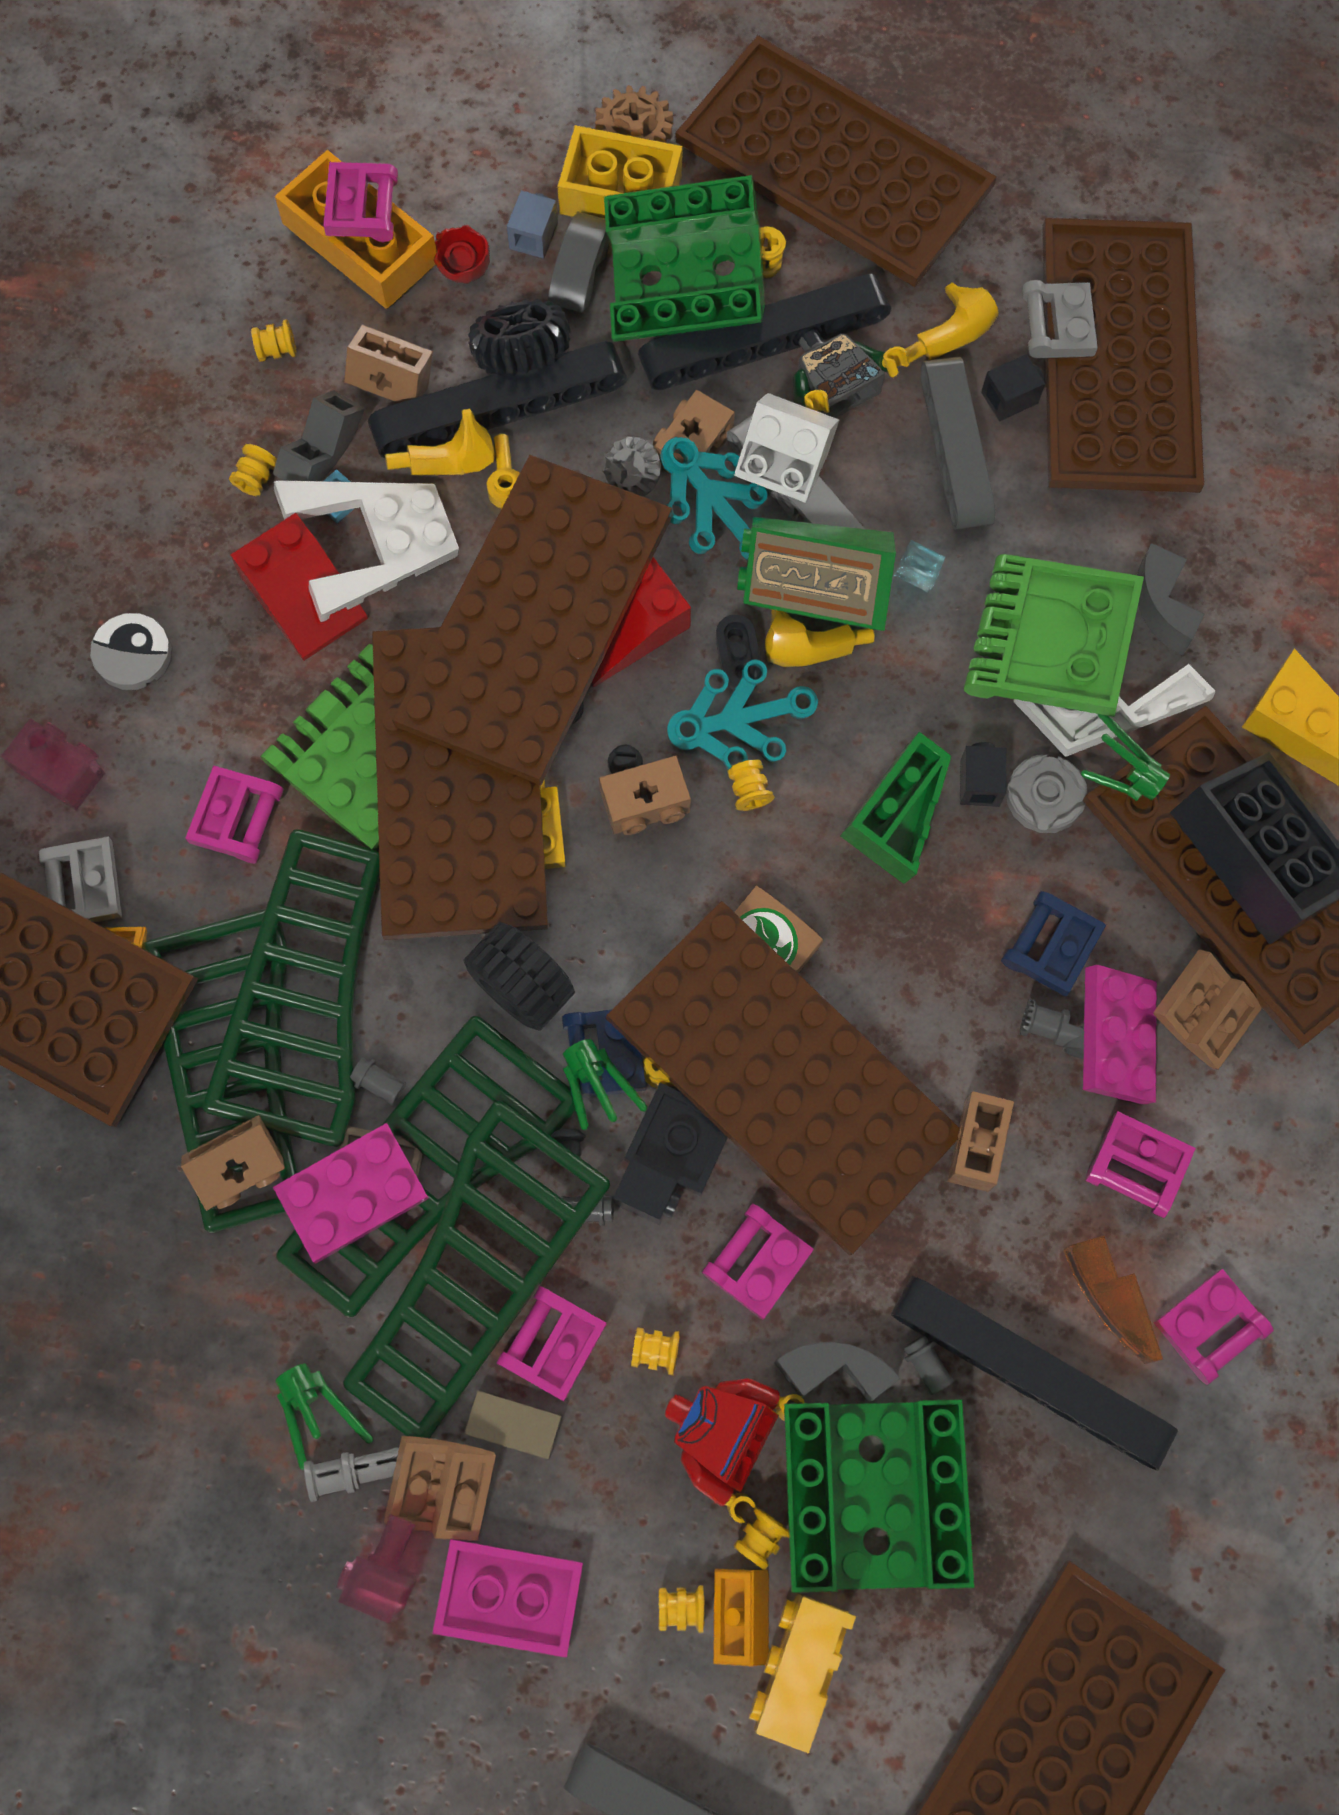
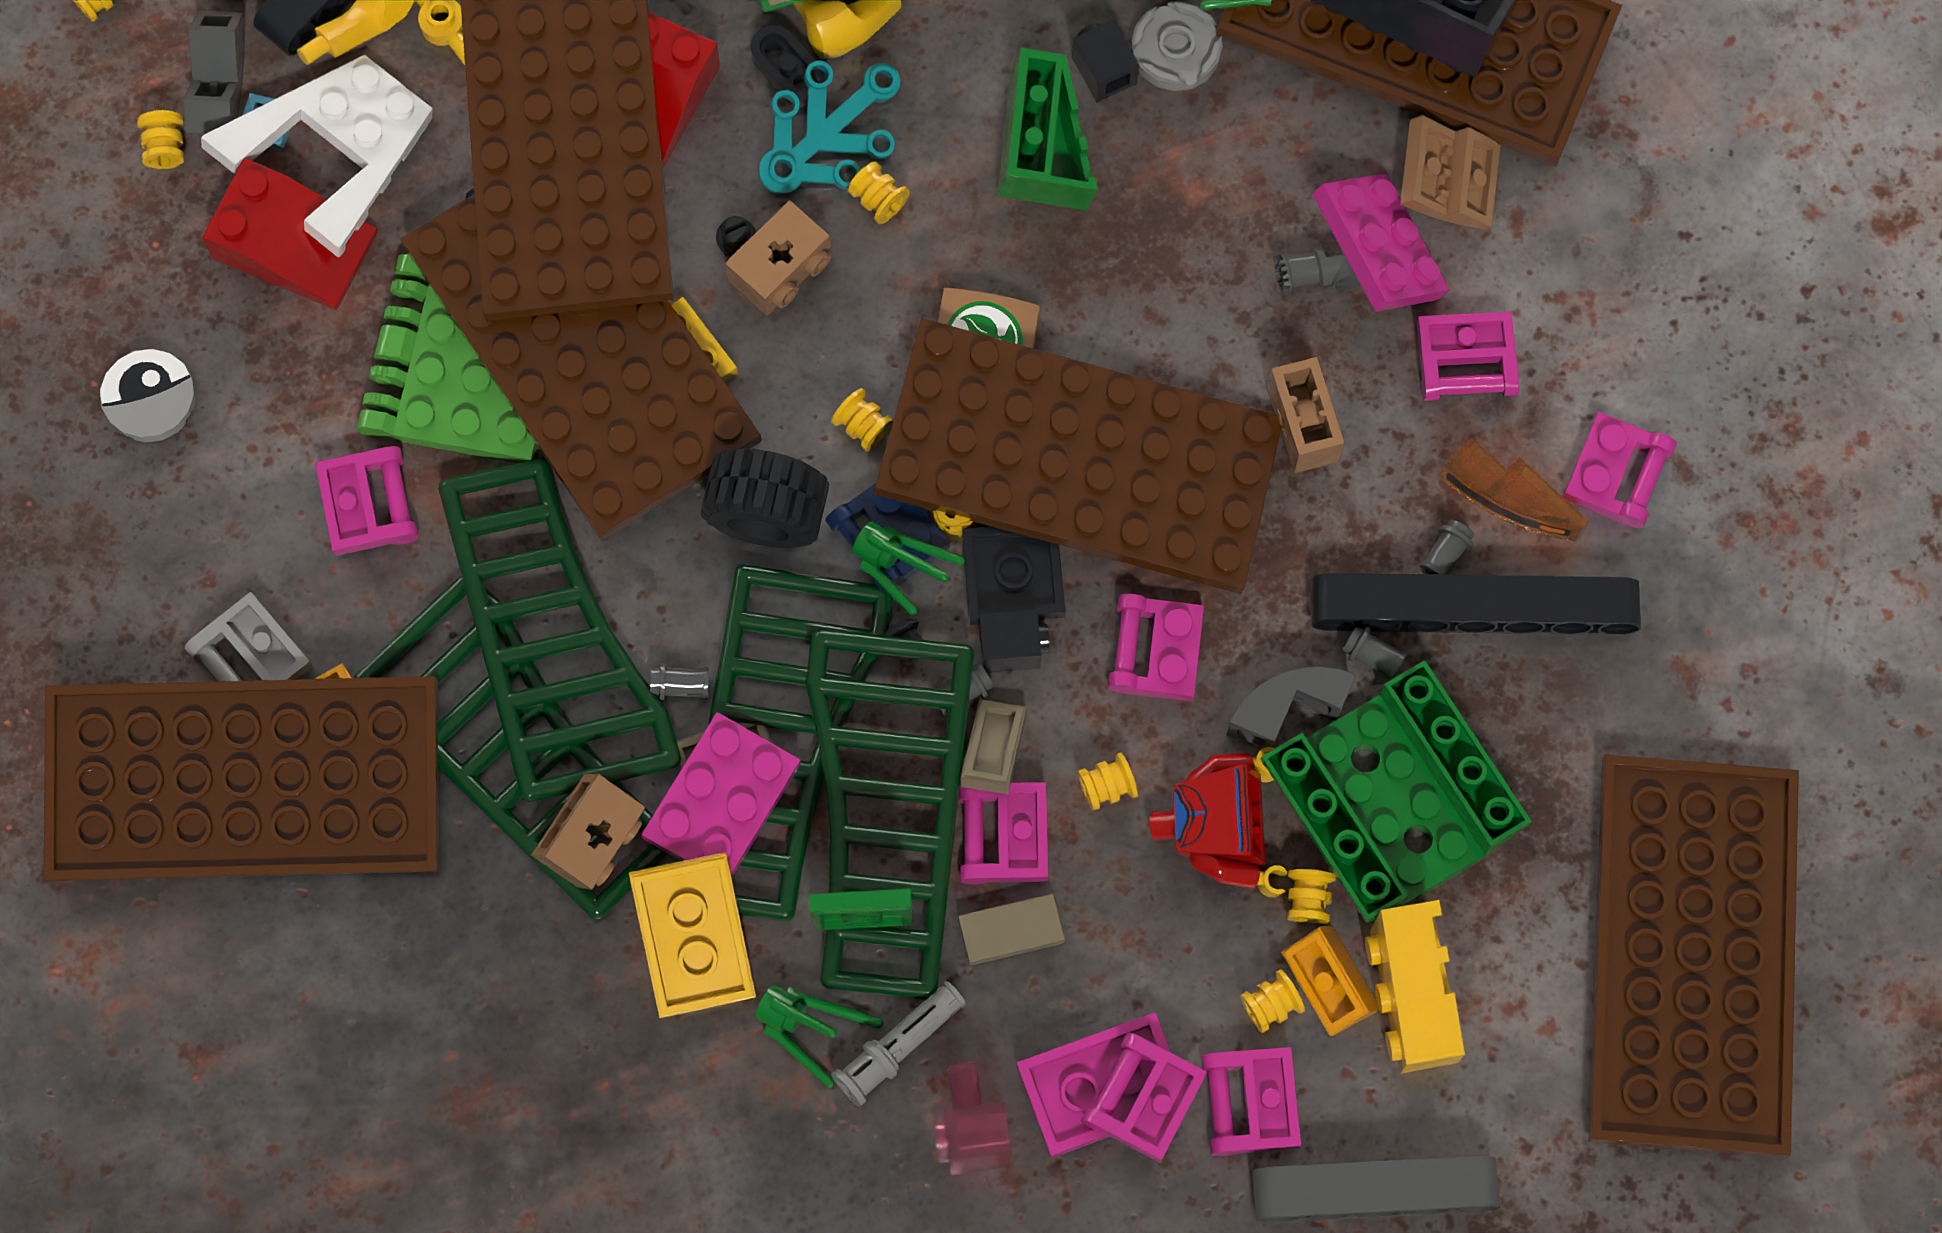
camera: 30 degrees left, 0 degrees up
clear pink brick [1,718,105,811] -> none
medium nougat slope [384,1436,496,1541] -> none
dark blue plate [1001,891,1107,997] -> none
none -> yellow tile [629,852,756,1018]
none -> green tile [809,889,912,931]
none -> yellow bush [831,388,893,452]
none -> dark tan tile [961,699,1027,795]
none -> dark pink plate [1081,1032,1207,1163]
none -> dark pink plate [1202,1047,1301,1156]
none -> dark grey pin [1419,520,1474,575]

